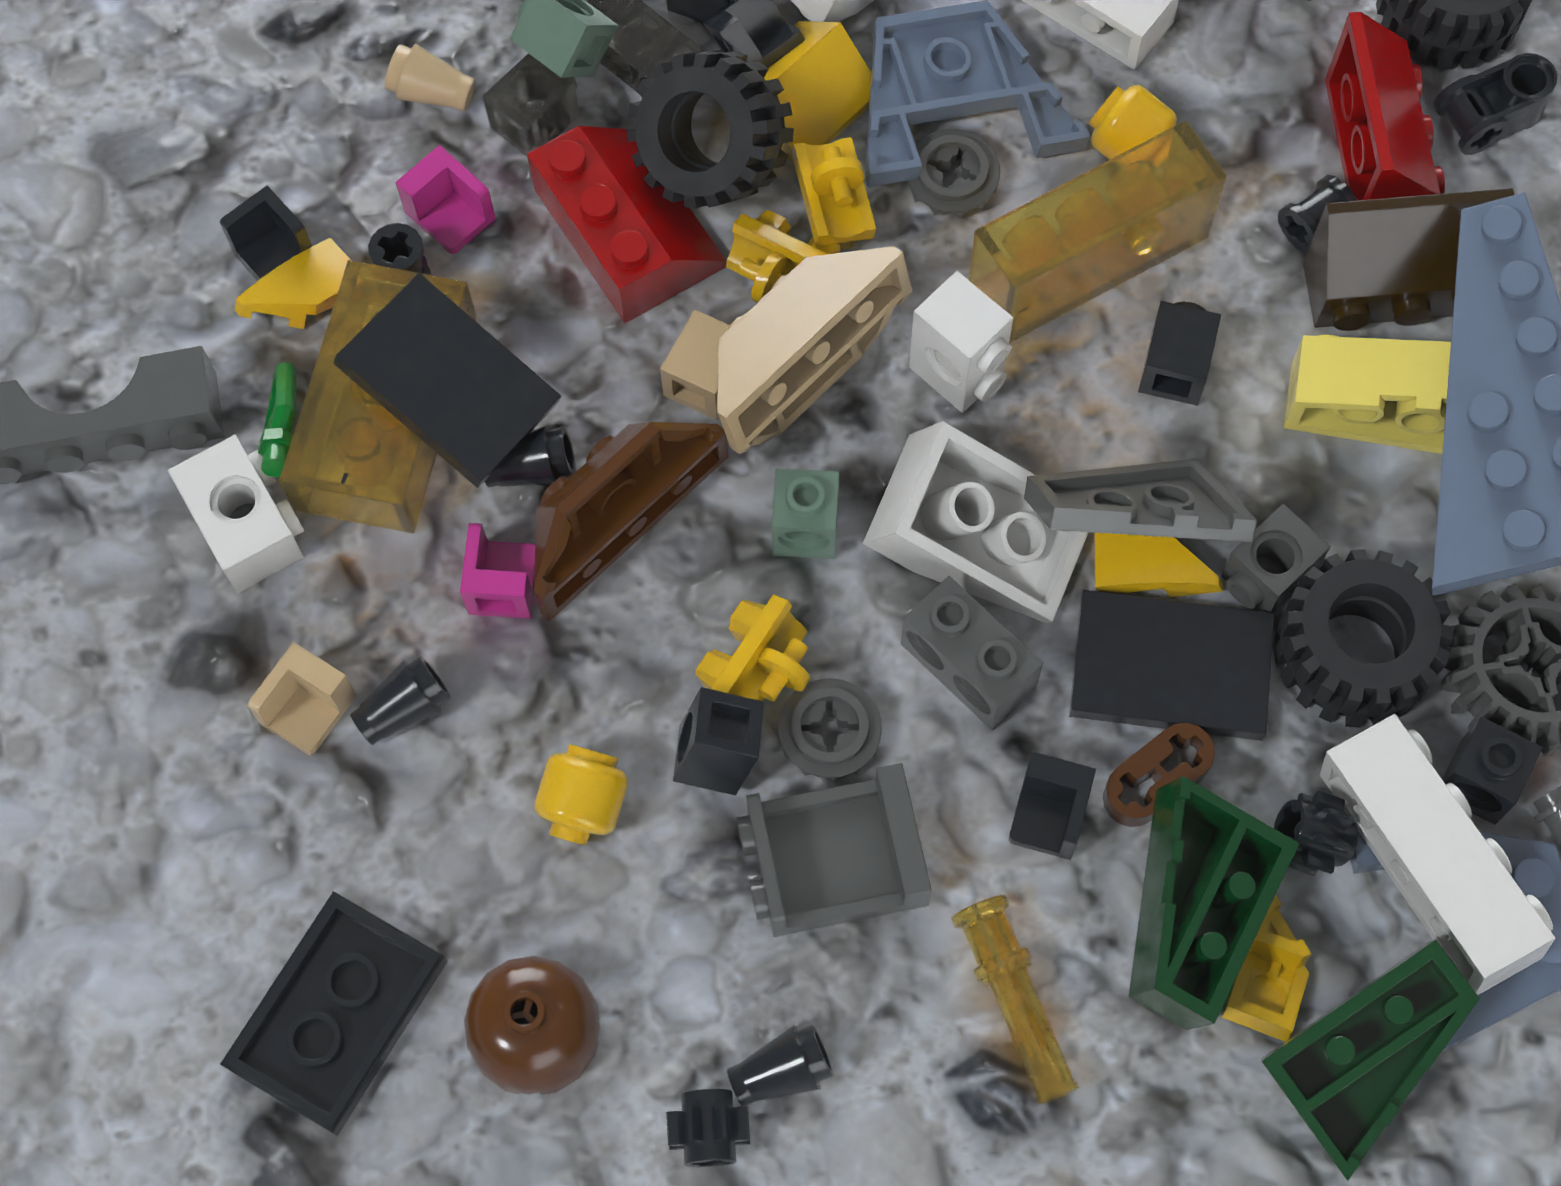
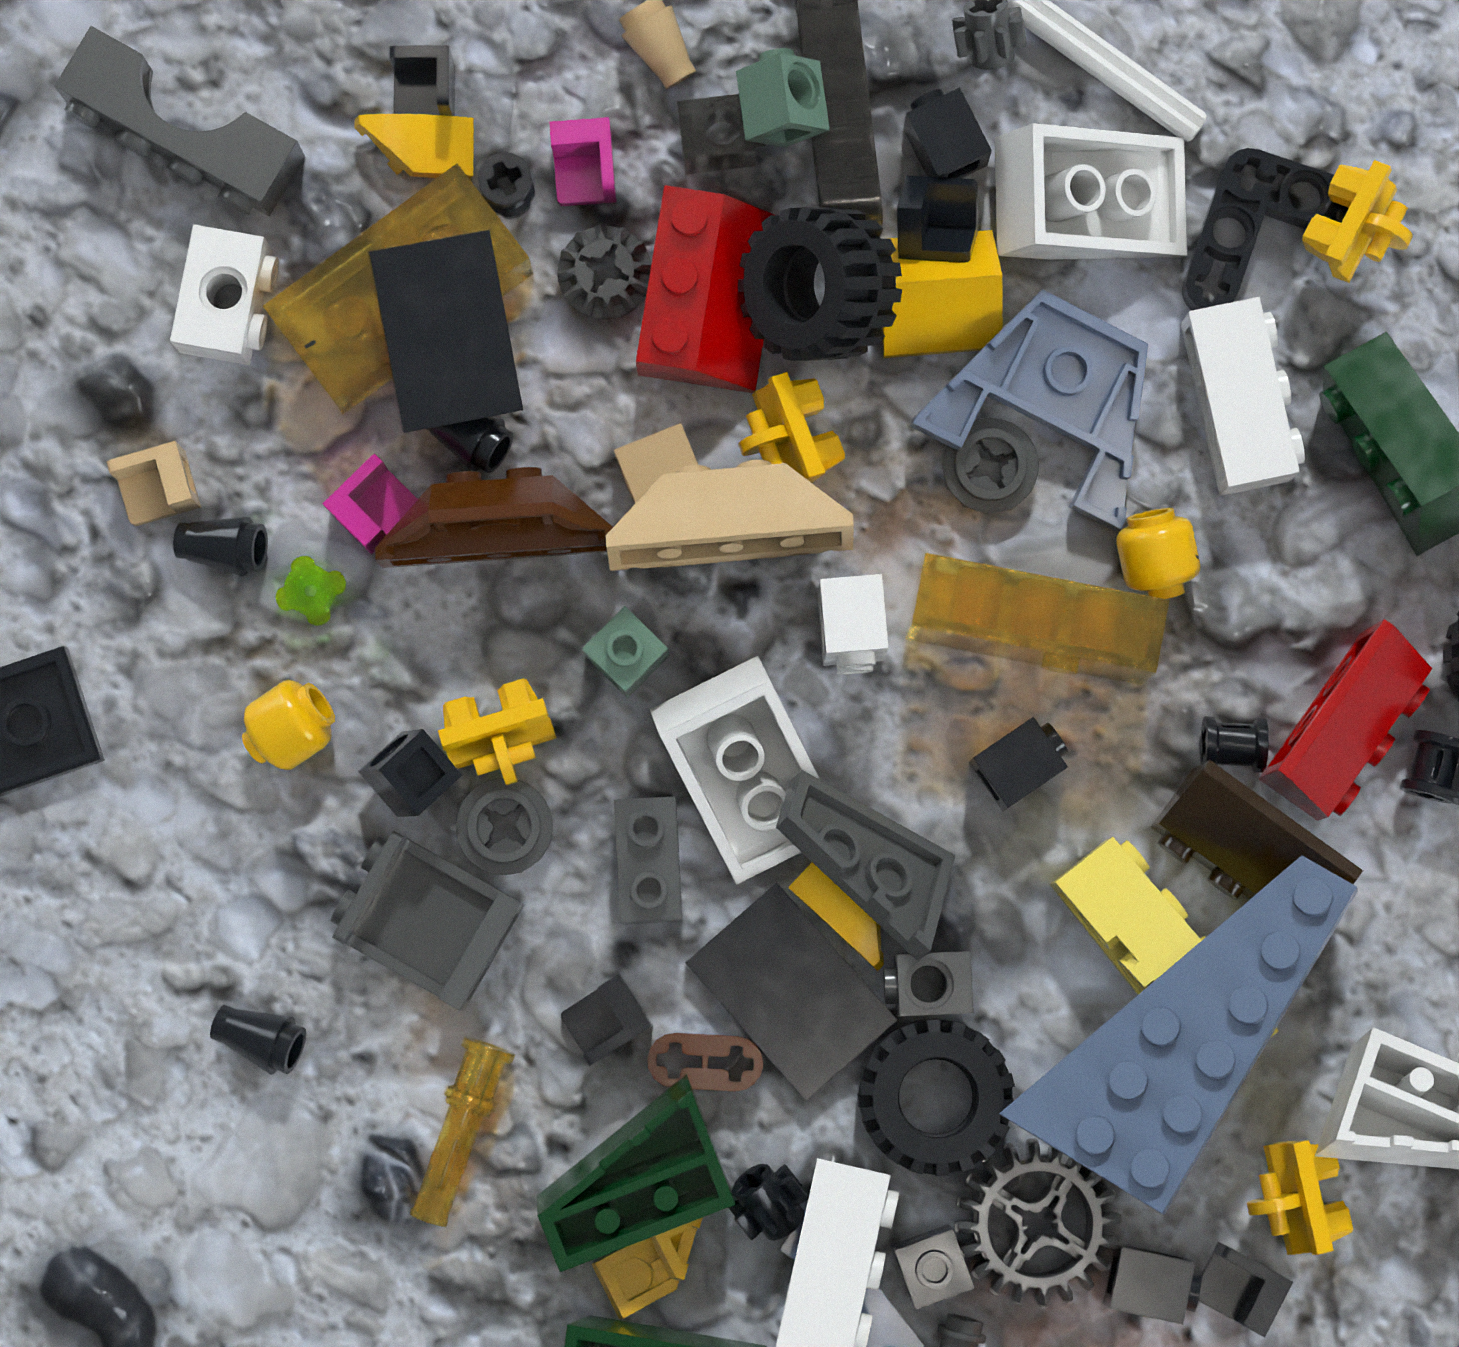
camera: 40 degrees right, 15 degrees up
green piece [258,361,297,477] -> none
reddish brown cylinder [464,956,600,1095] -> none
black gear [666,1089,751,1167] -> none
yellow hips [792,137,876,250] -> none
none -> clear neon green plate [275,556,346,626]
none -> dark grey gear [557,223,651,320]

